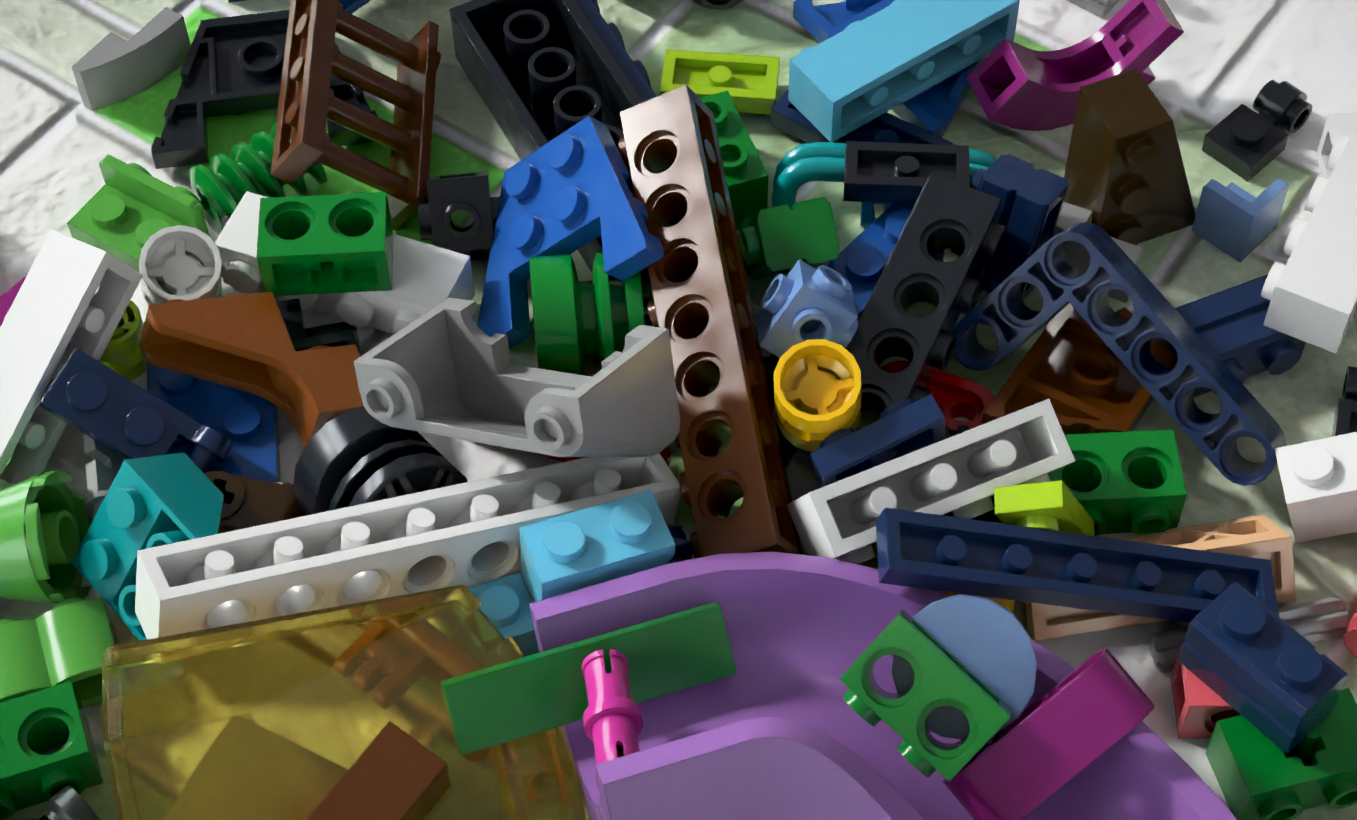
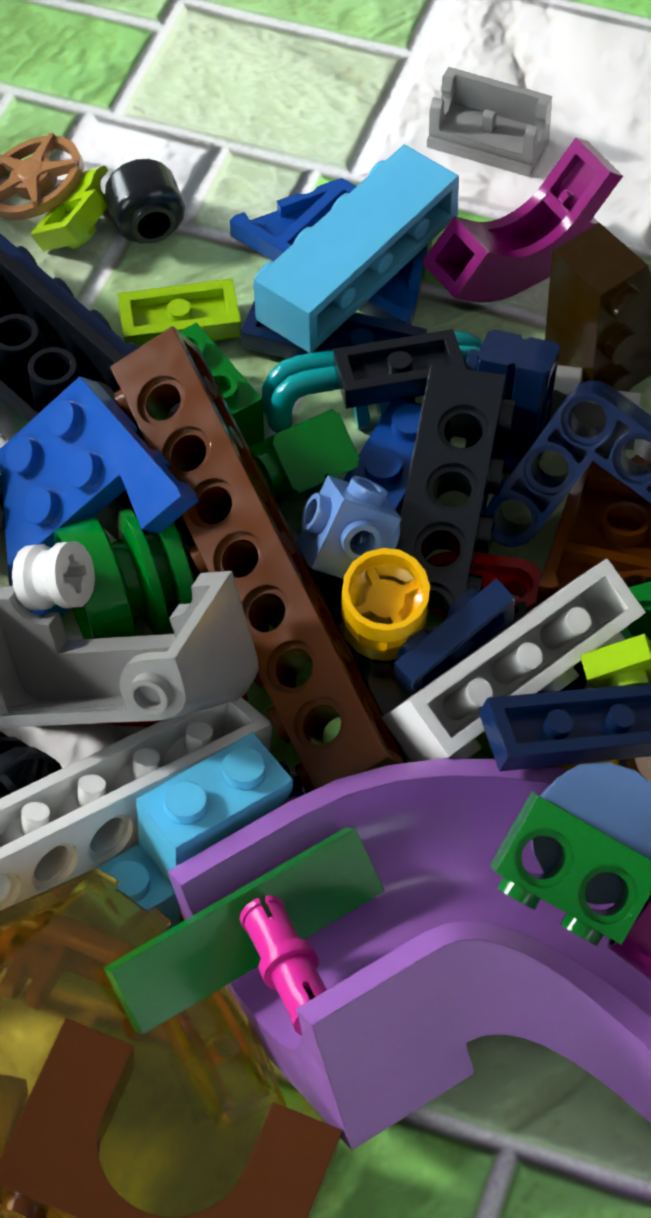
camera: 15 degrees left, 0 degrees up
none -> white wheel [12,541,95,611]

